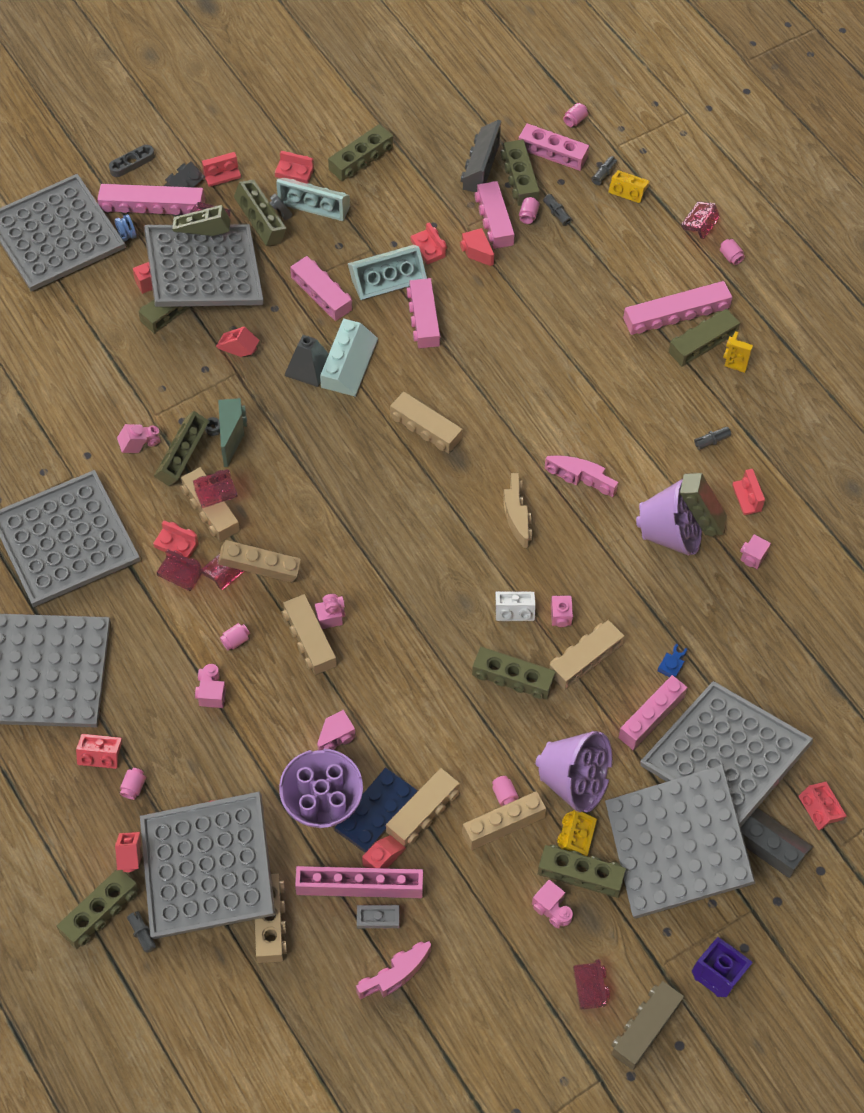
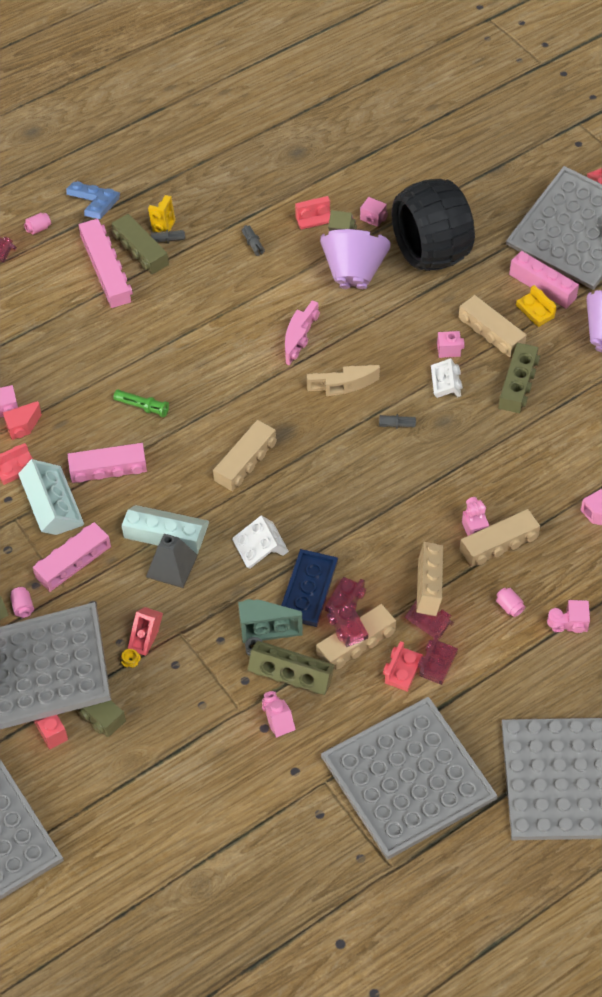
camera: 90 degrees left, 5 degrees down
blue plate [657,644,688,678] -> none
none -> bright pink brick [10,587,34,618]
none -> medium blue plate [67,182,120,219]
none -> bright green pin [114,389,169,418]
none -> yellow plate [121,649,141,668]
none -> dark grey axle [151,230,185,243]
none -> white bracket [232,516,289,568]
none -> dark blue plate [281,549,338,627]
none -> clear pink bracket [325,577,366,620]
none -> dark grey axle [379,414,416,429]
none -> black tyre [391,179,475,271]
none -> yellow bracket [516,285,556,327]

